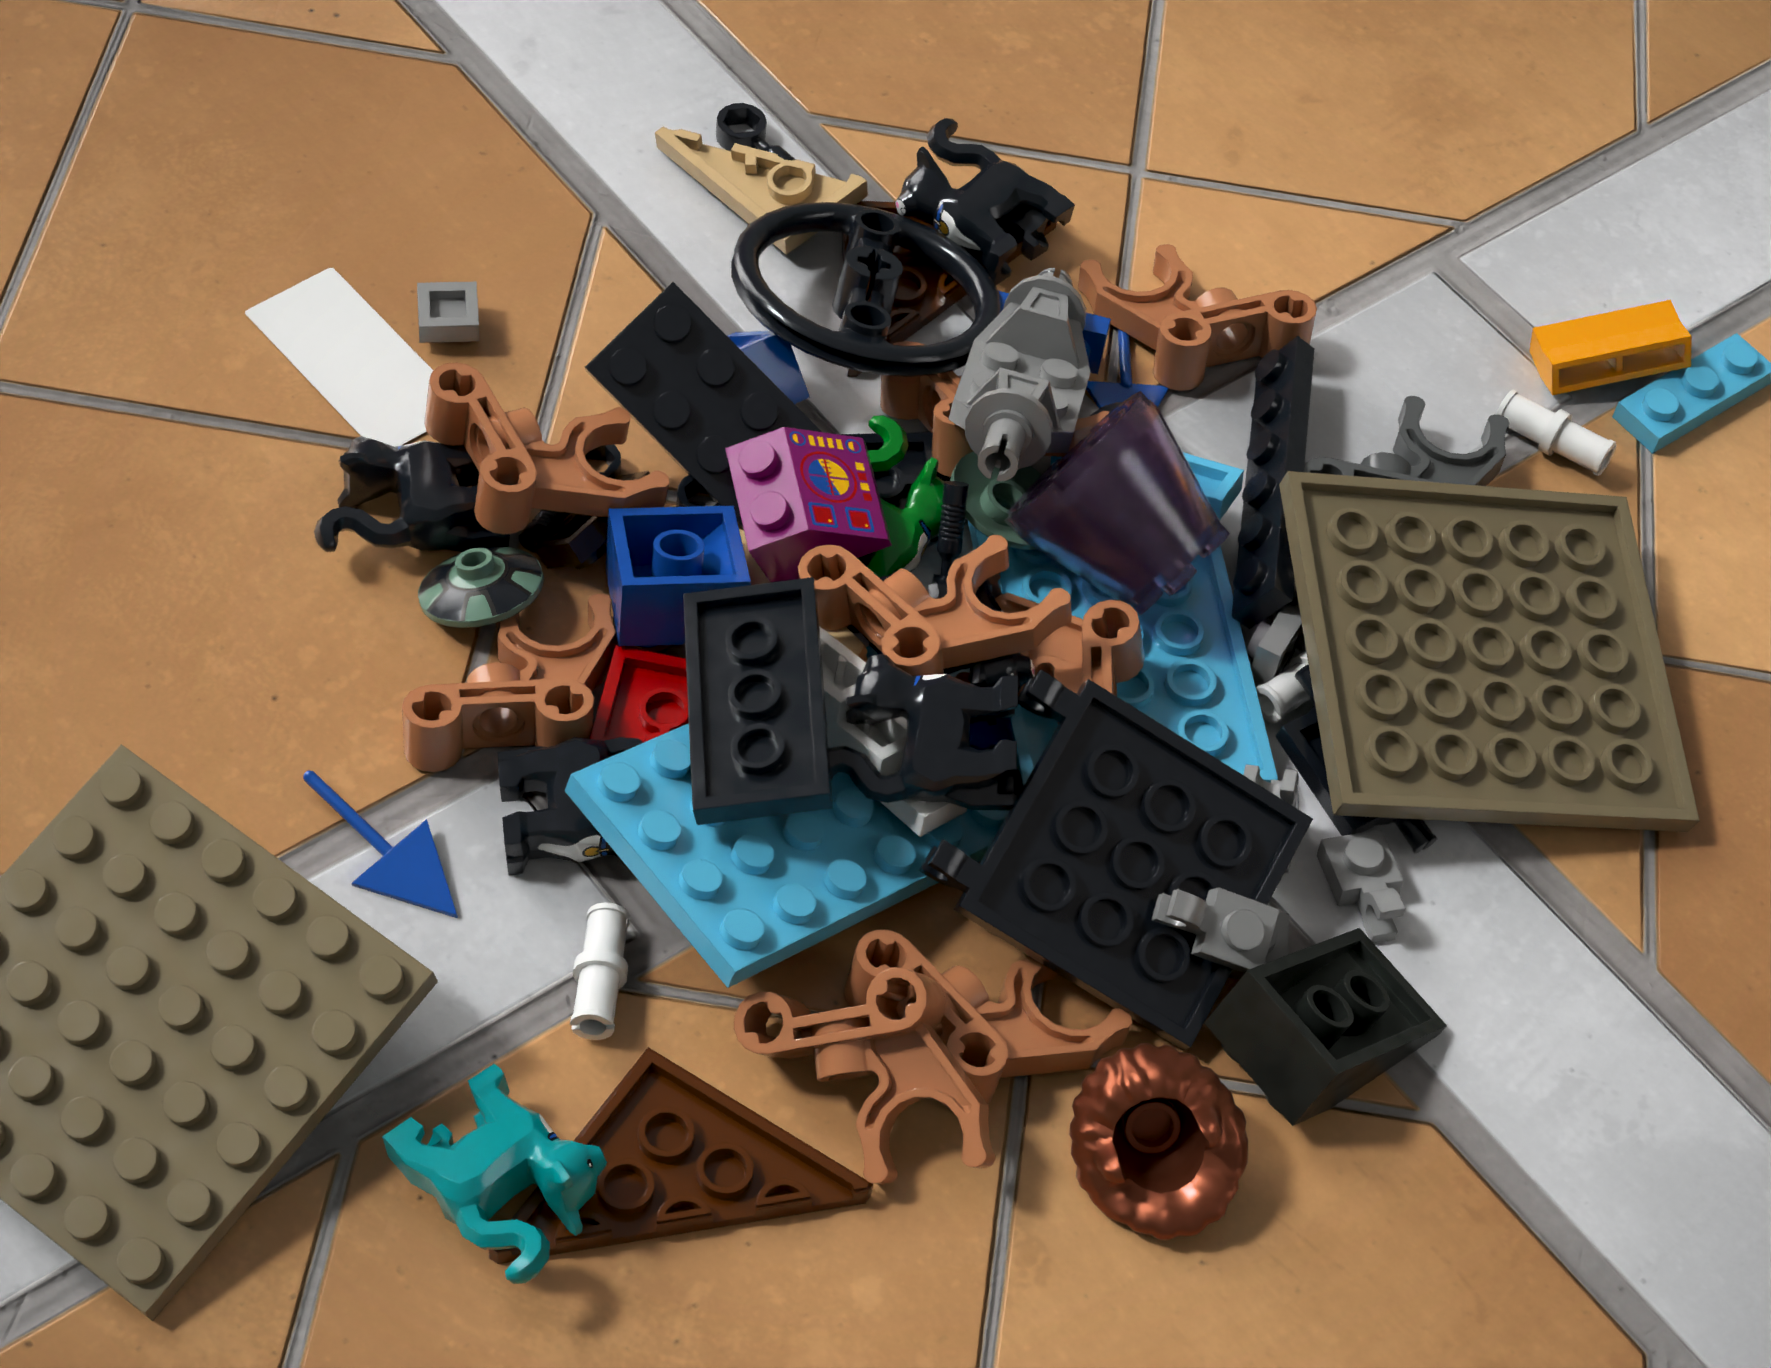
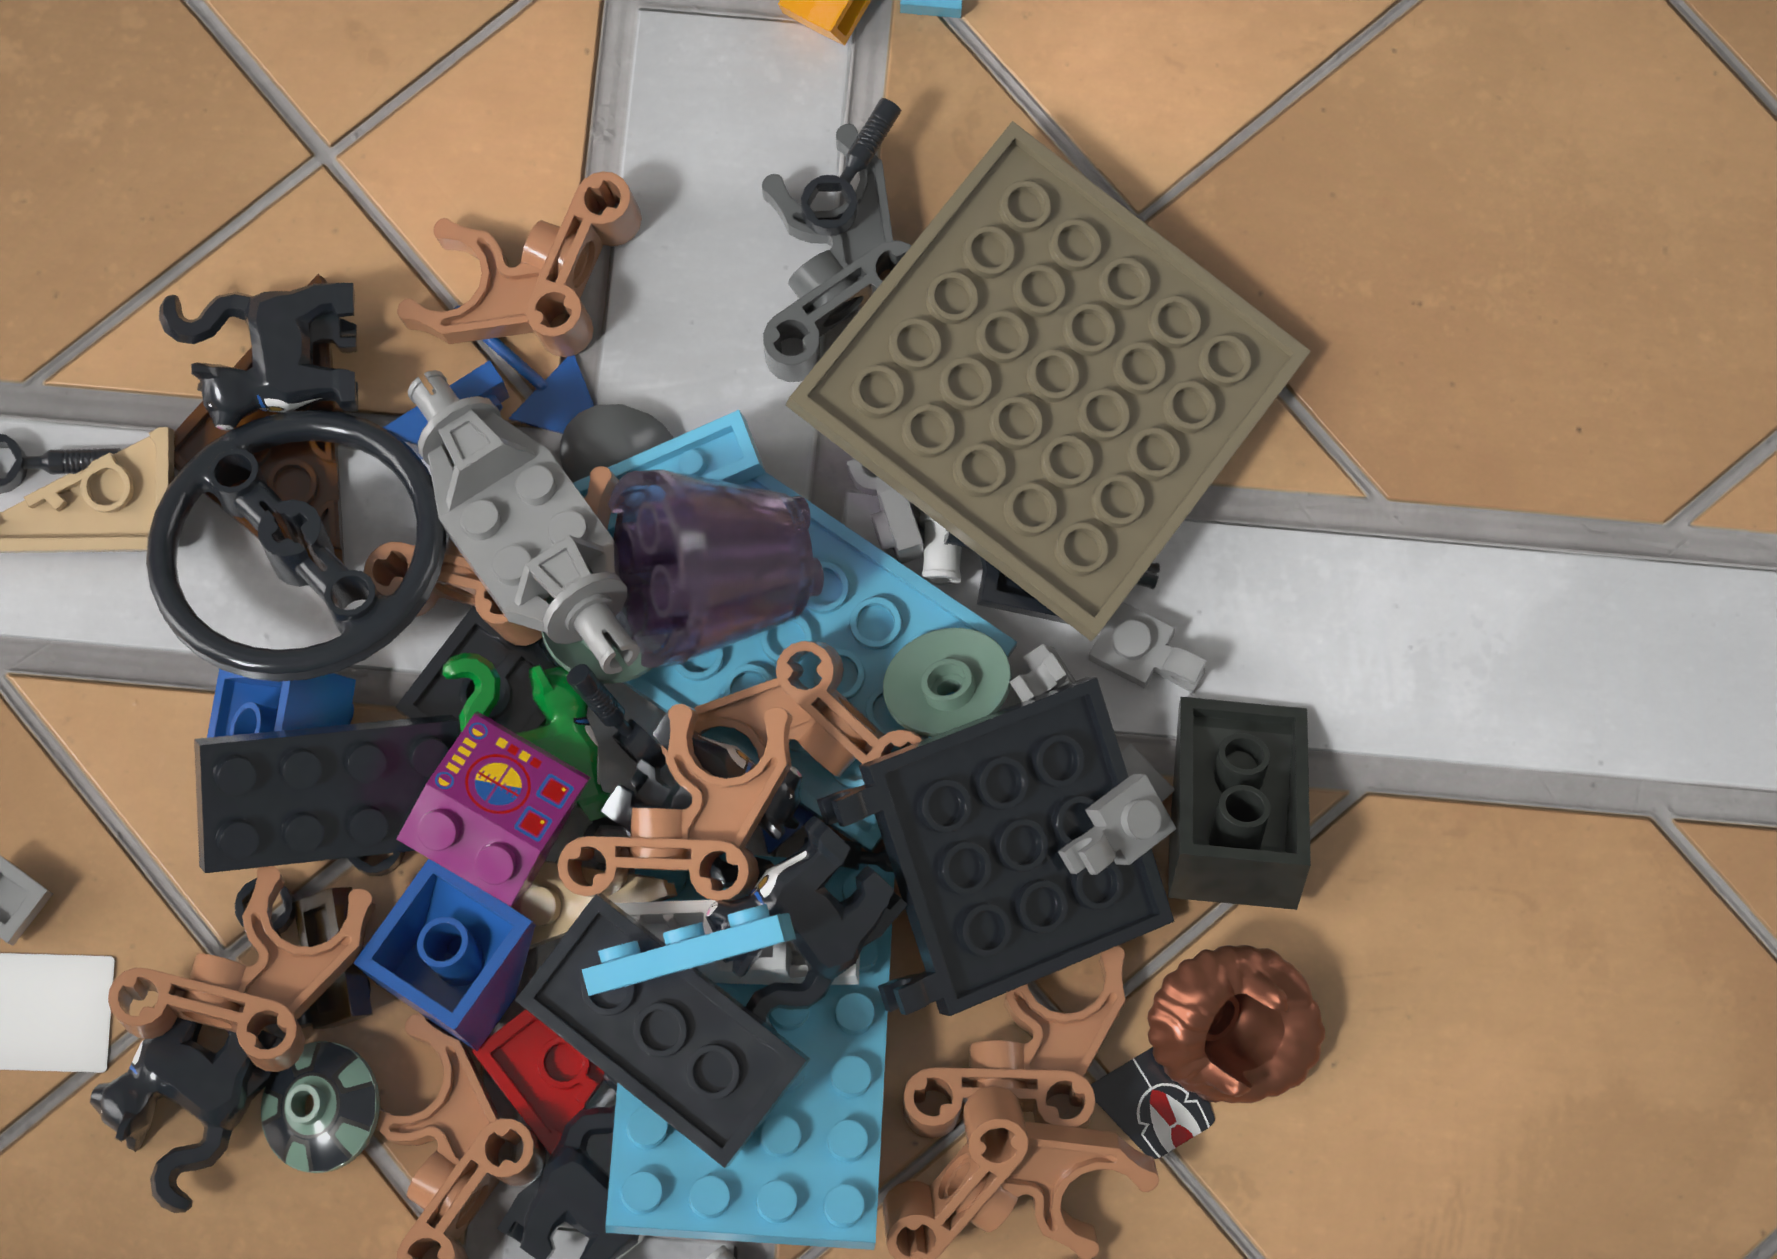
camera: 40 degrees left, 25 degrees up
black plate [1231,336,1315,629] -> none
white pin [1496,390,1616,476] -> none
none -> medium azure plate [581,904,796,996]
none -> black piece [801,98,902,236]
none -> sand green dish [883,628,1012,737]
none -> black sticker [1091,1047,1215,1159]

